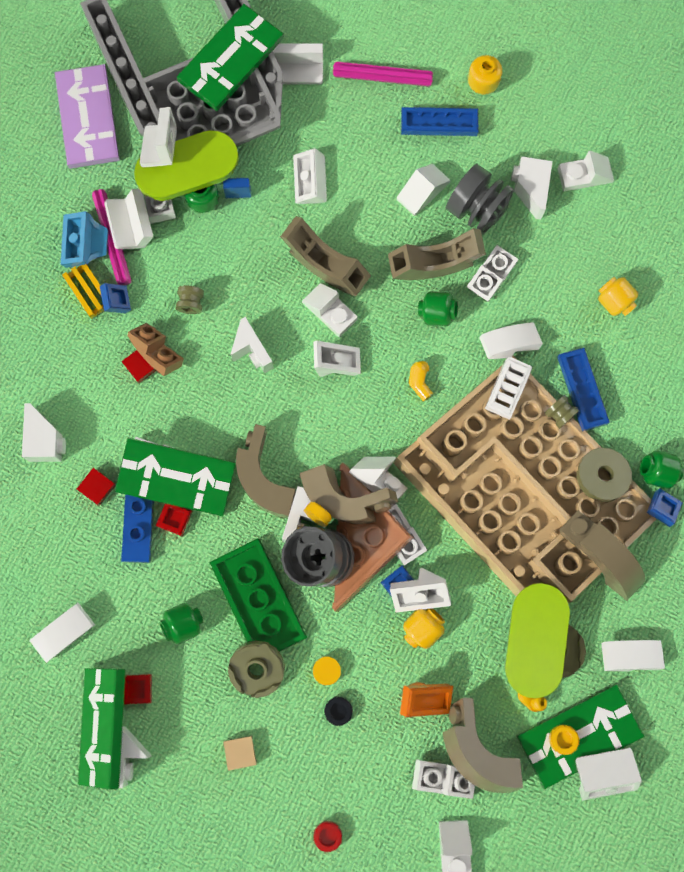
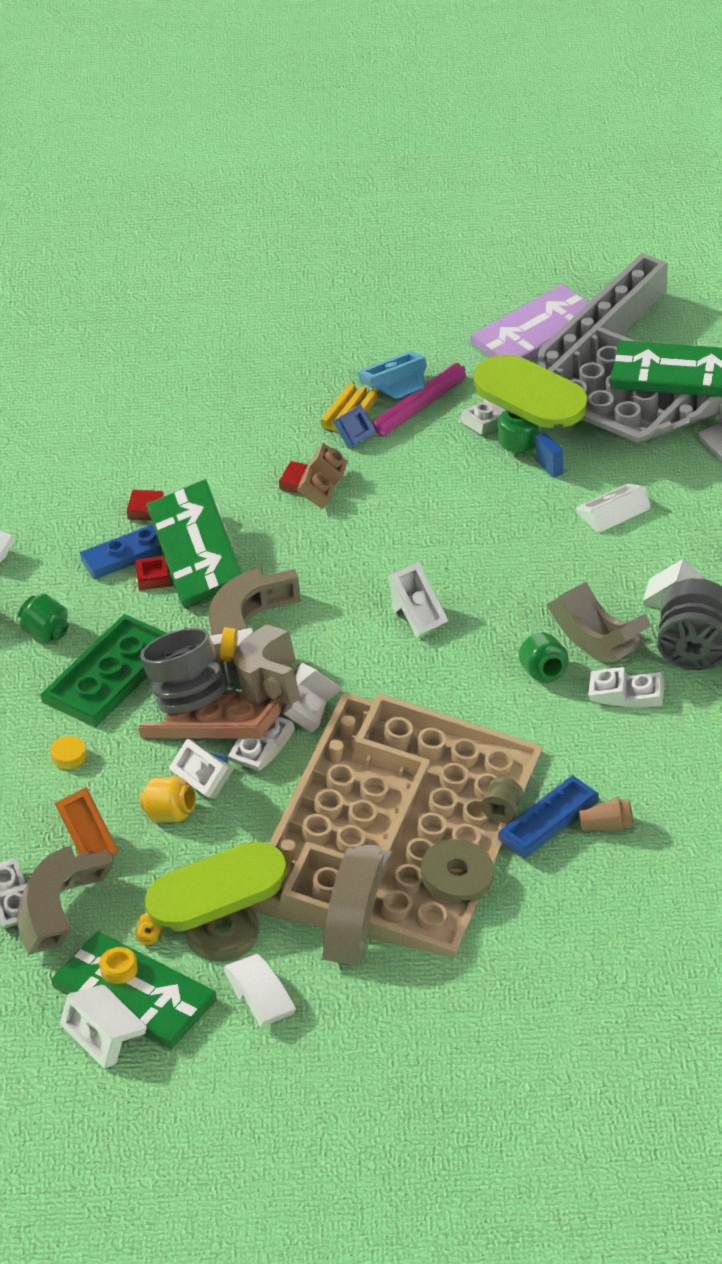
camera: 65 degrees right, 35 degrees down
white slope [22,403,66,462] -> none
white panel [104,189,153,249] -> none
white panel [140,107,177,167] -> none
olive wheel [175,286,204,314] -> none
olive tile [228,640,285,698] -> none
white slope [231,317,274,373] -> none
dark tan arch [280,216,371,296] -> none
white slope [302,283,358,338] -> none
black tile [324,697,353,726] -> none
yellow arm [409,361,433,402] -> none
white slope [480,323,543,359] -> none
white slope [485,357,532,420] -> none
yellow head [598,276,638,316] -> none
green head [640,451,684,489] -> none
blue tile [647,488,683,527] -> none
none -> medium nougat cone [579,797,634,832]

